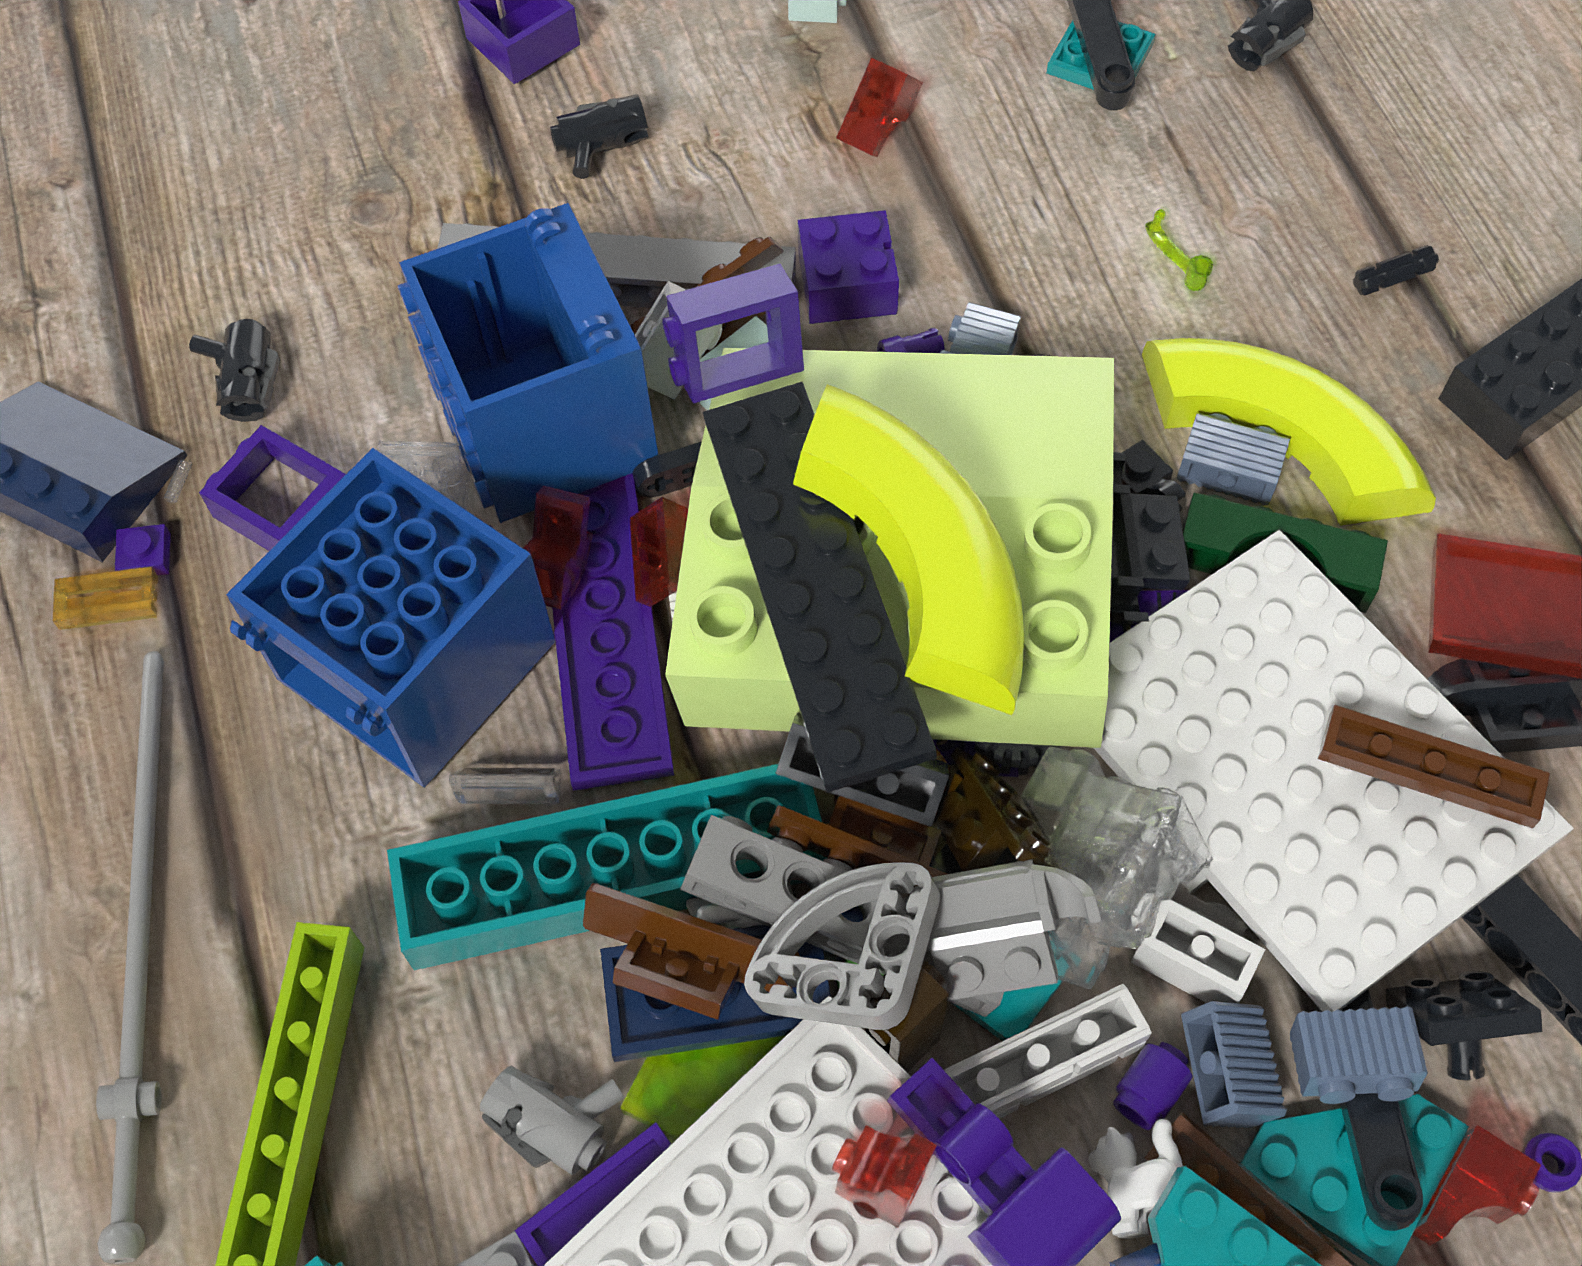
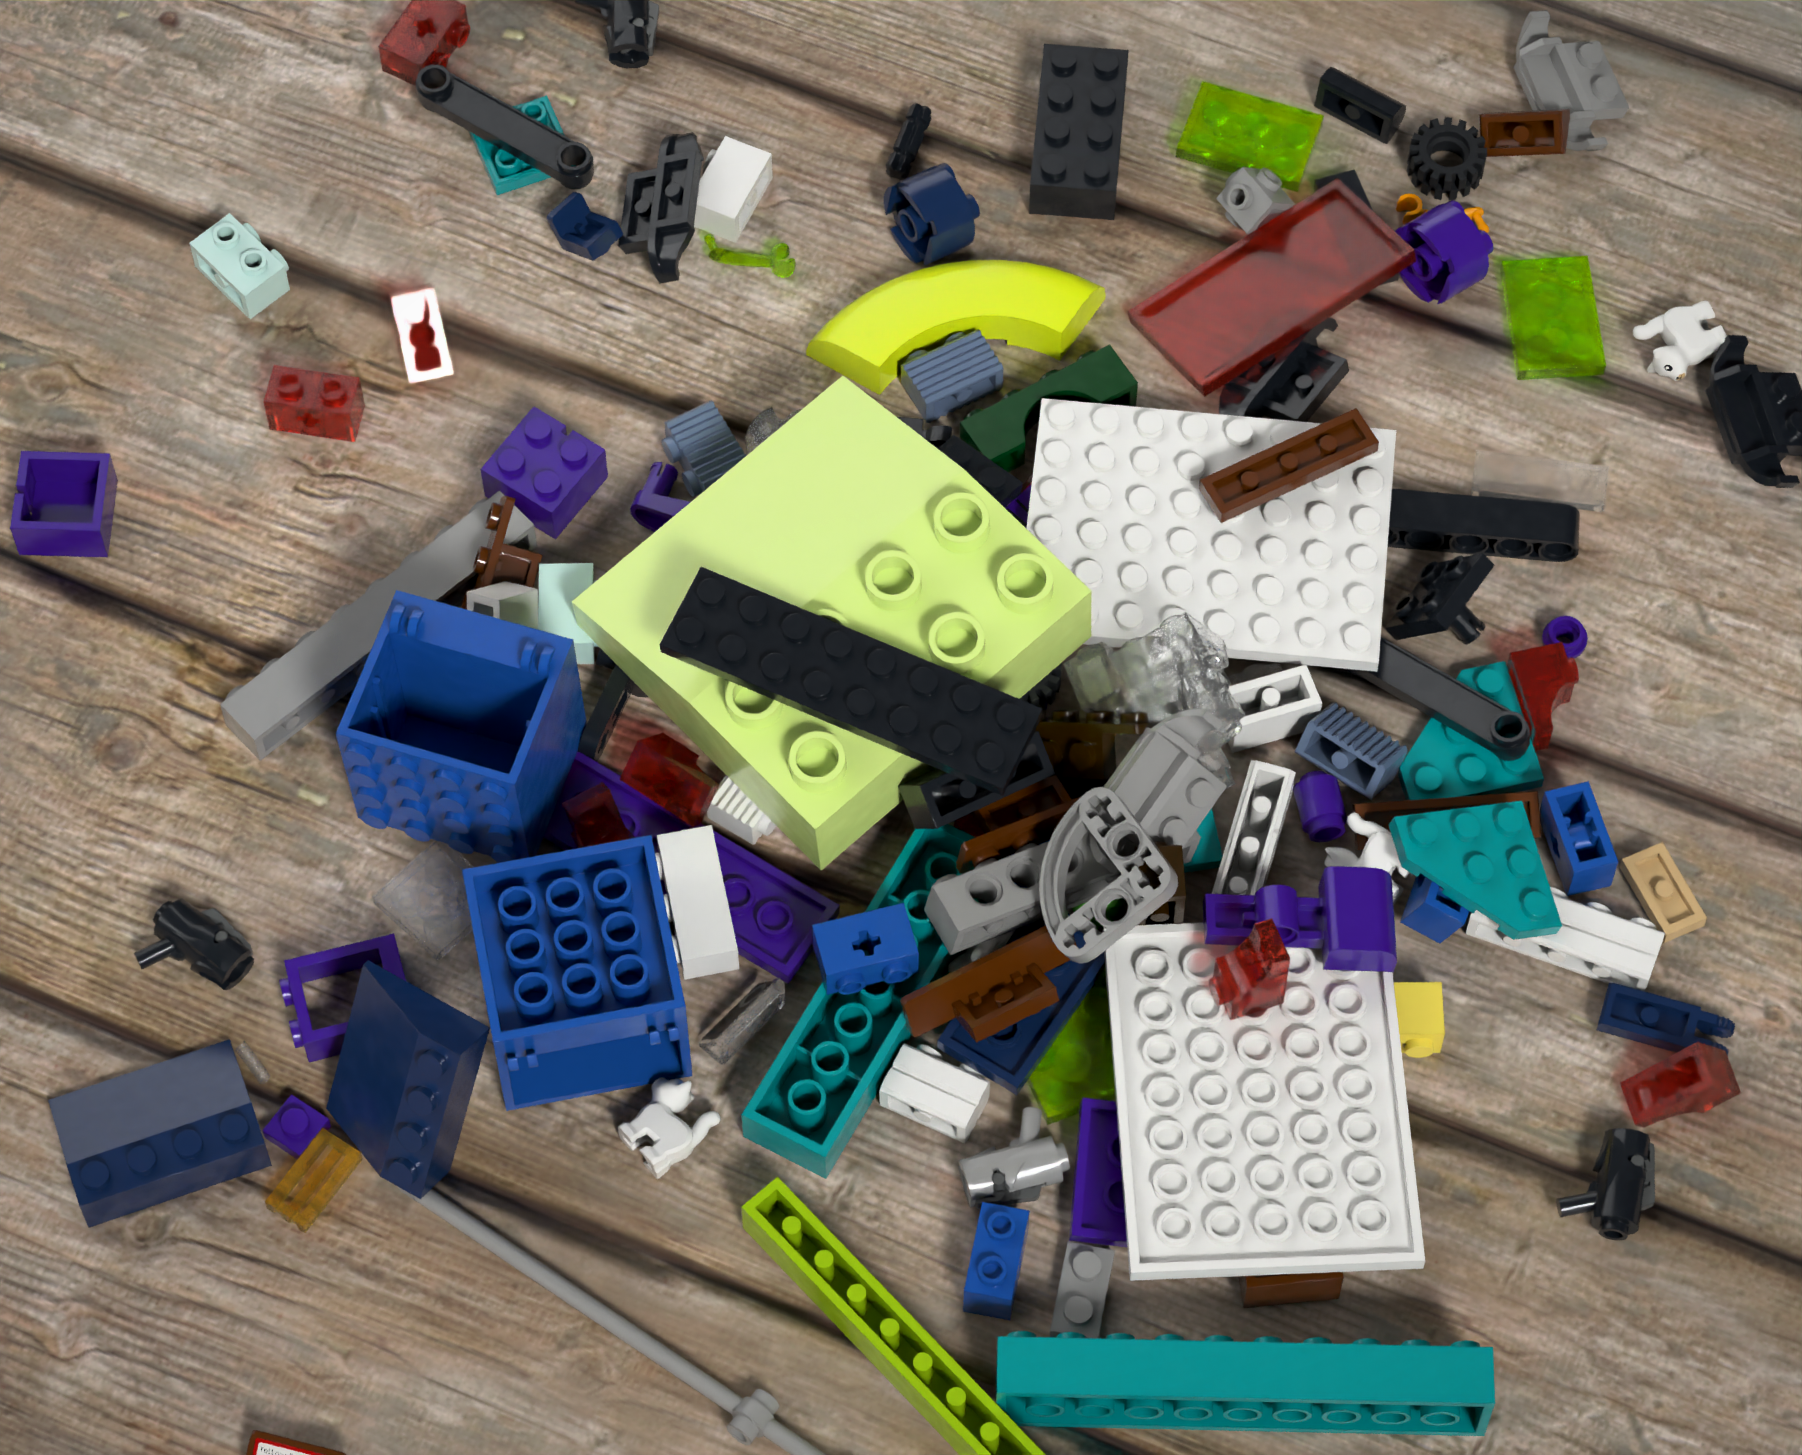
camera: 50 degrees left, 0 degrees up
black piece [550,94,649,179] -> none
dark purple window [662,264,804,403] -> none
neon yellow brick [793,384,1024,715] -> none
sand blue brick [1290,1006,1428,1104] -> none
none -> clear red brick [263,365,365,442]
none -> dark blue slope [326,960,490,1199]
none -> dark blue bracket [547,192,623,261]
none -> black plate [618,132,704,284]
none -> white animal [618,1077,721,1179]
none -> white brick [655,825,739,980]
none -> white brick [694,136,773,243]
none -> blue brick [812,903,919,995]
none -> white brick [879,1043,990,1144]
none -> dark blue brick [884,163,980,265]
none -> blue brick [963,1202,1030,1321]

